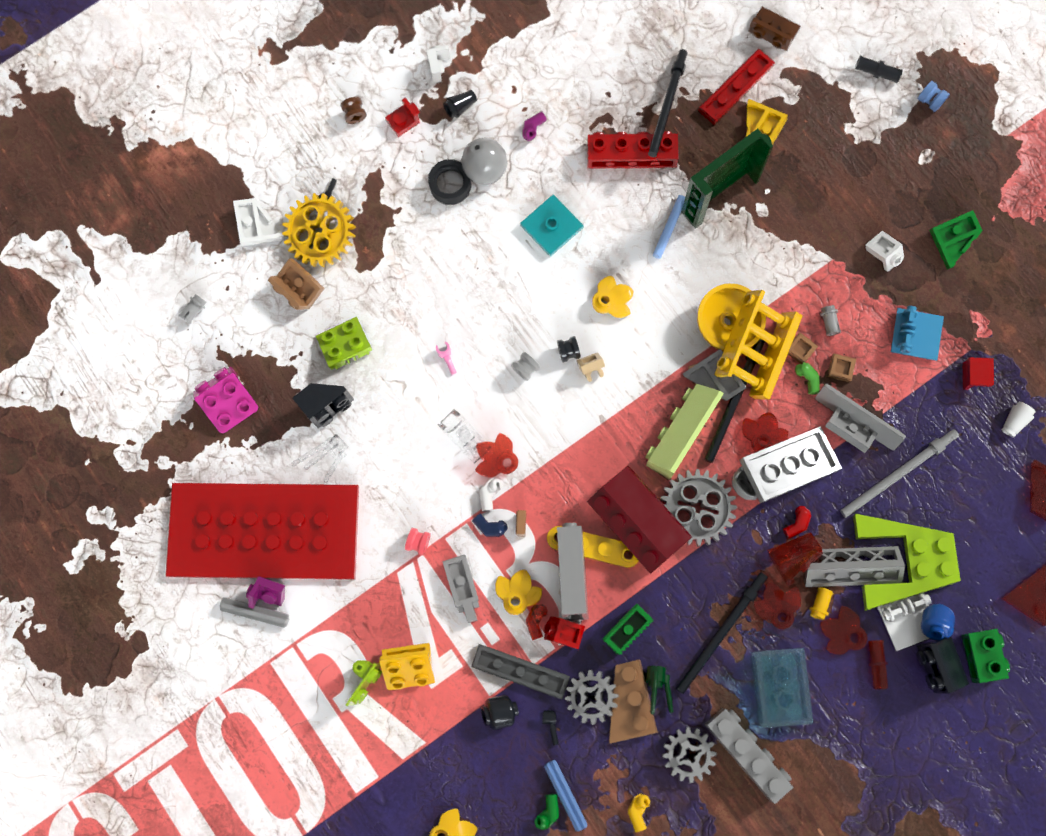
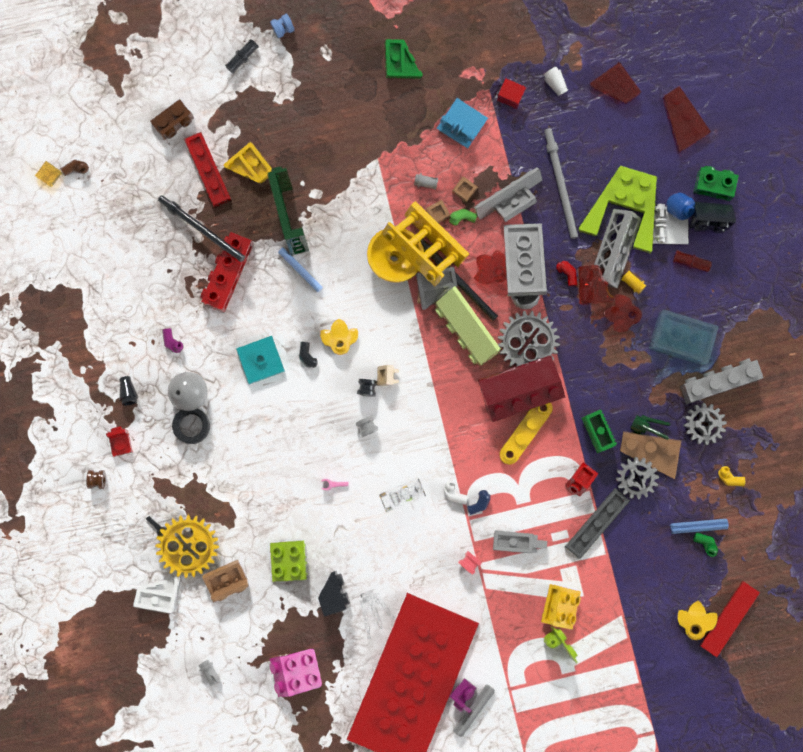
camera: 75 degrees left, 5 degrees up
white bracket [426,45,450,84] -> none
clear red plate [475,433,518,477] -> none
black head [481,695,519,730] -> none
yellow plate [495,569,542,615] -> none
medium nougat tile [516,510,527,537] -> none
clear red arm [526,604,548,641] -> none
black hand [542,710,559,745] -> none
light grey slope [557,523,589,621] -> none
black bar [675,572,768,694] -> none
clear red plate [820,606,868,655] -> none
white bracket [865,231,904,272] -> none
none -> black arm [299,341,318,368]

